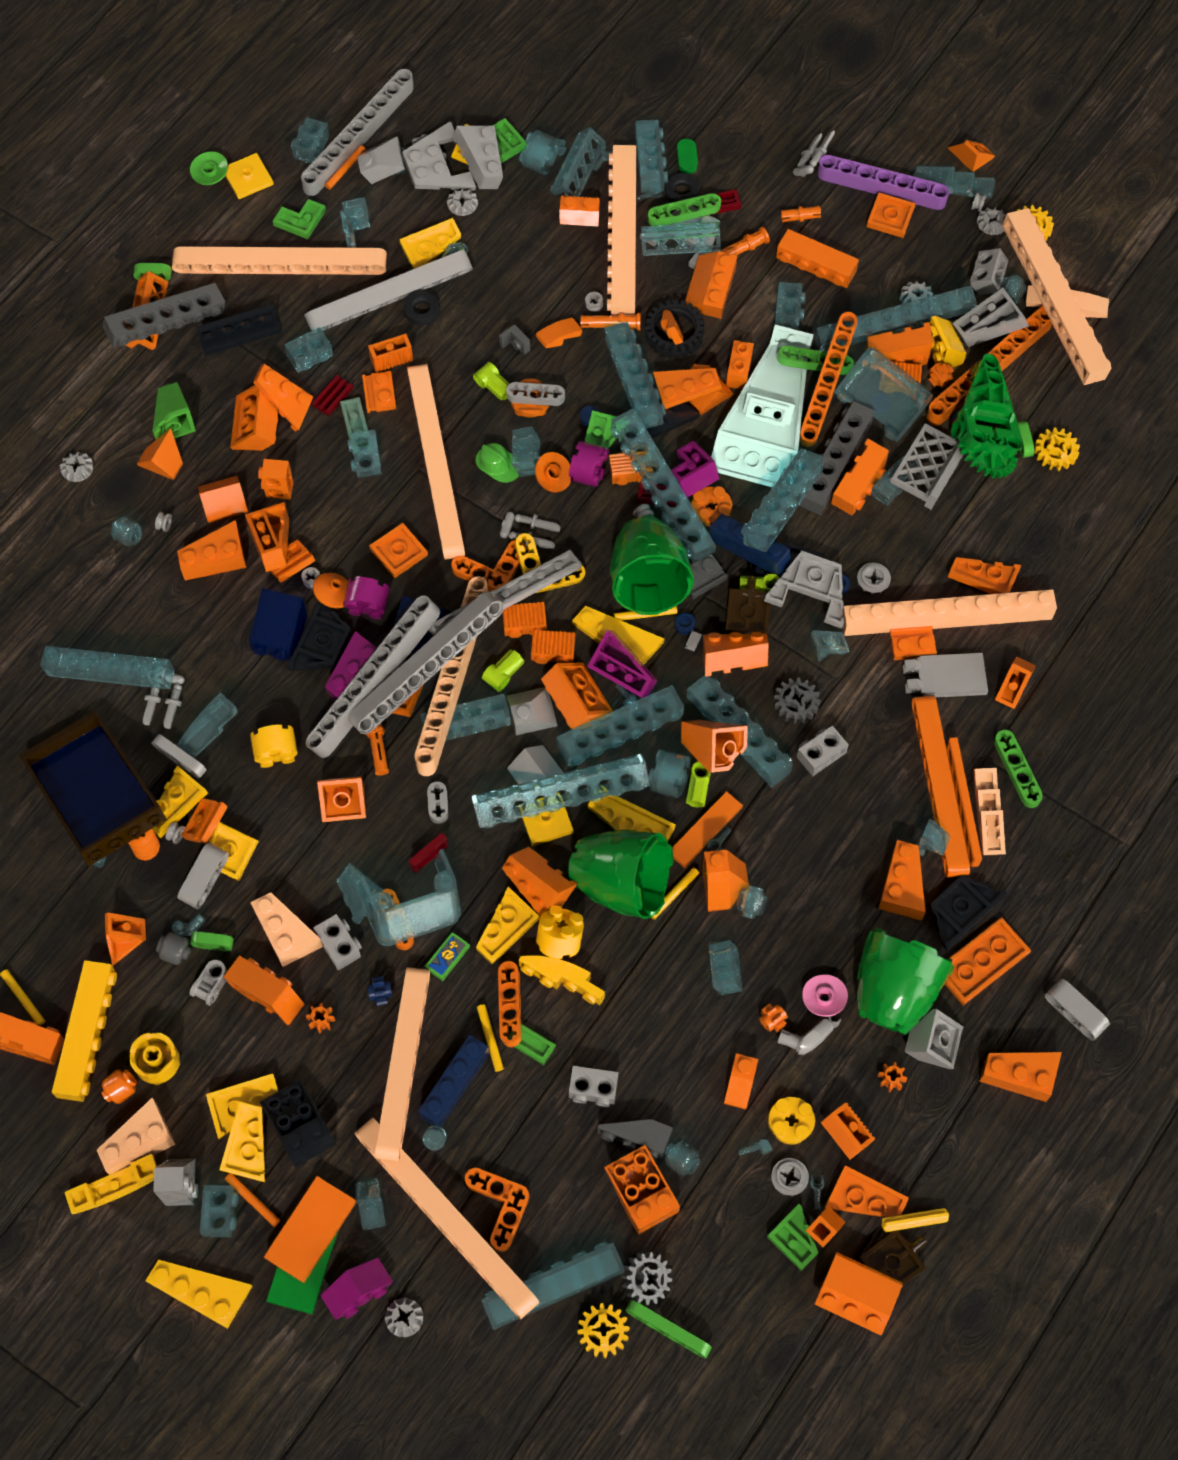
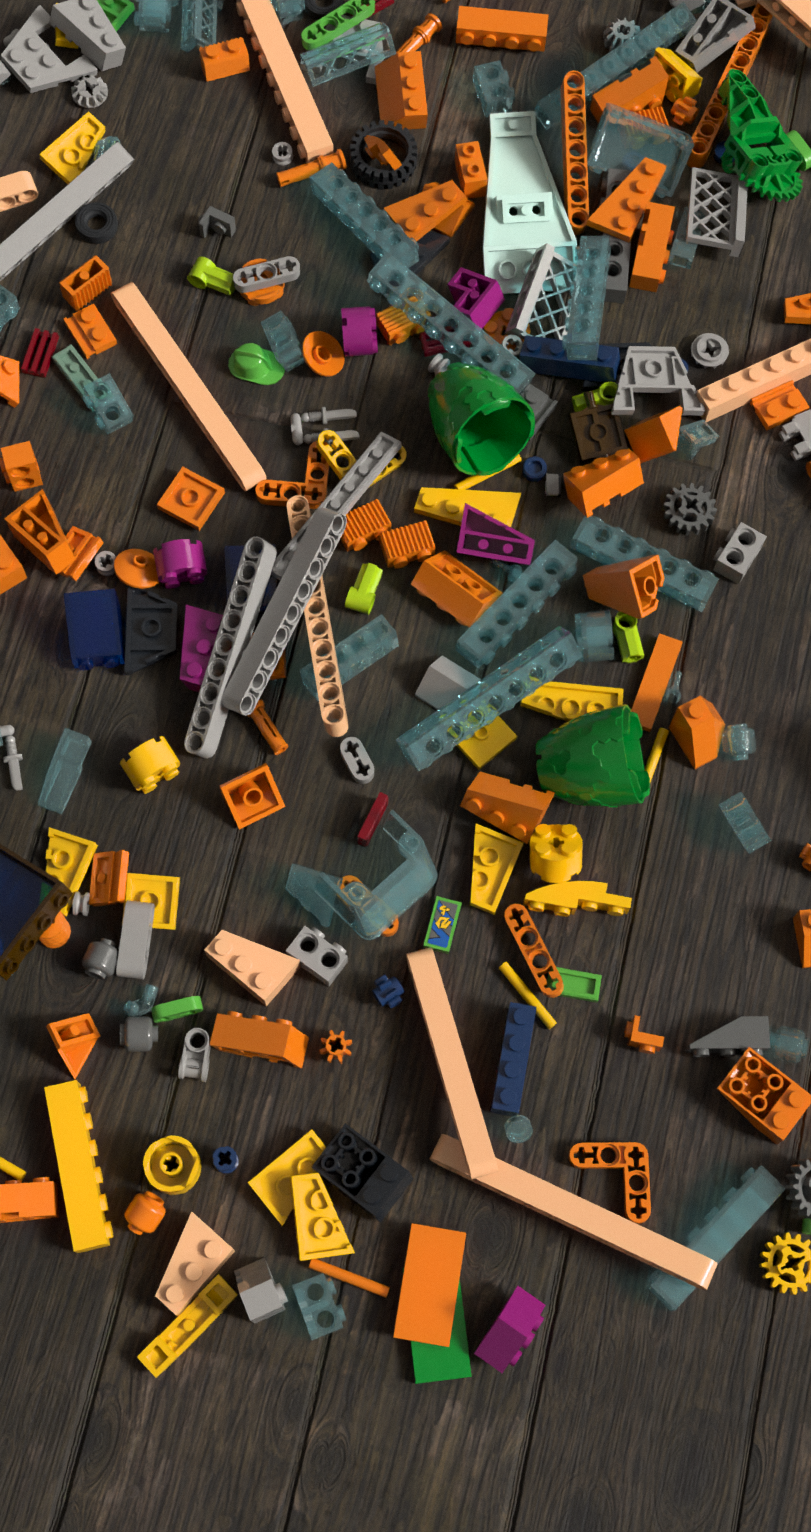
camera: 25 degrees left, 5 degrees up
yellow wing [146,1260,253,1329] -> none
light grey beam [151,734,207,779] -> none
clear light blue slope [355,1179,386,1230] -> none
light grey gear [385,1297,423,1337] -> none
light grey slope [506,687,558,735] -> none
orange slope [536,318,582,348] -> none
light grey brick [569,1066,618,1107] -> none
dark blue tile [580,406,599,427] -> none
bright green wing [585,411,630,449] -> none
bright green beam [776,346,854,375] -> none
none -> dark grey head [82,938,119,980]
none -> dark blue bush [213,1146,239,1174]
none -> light grey bush [500,335,523,359]
none -> light grey fence [505,243,589,340]
none -> orange wing [586,157,667,243]
none -> orange slope [624,406,683,463]
none -> orange bracket [624,1015,664,1054]

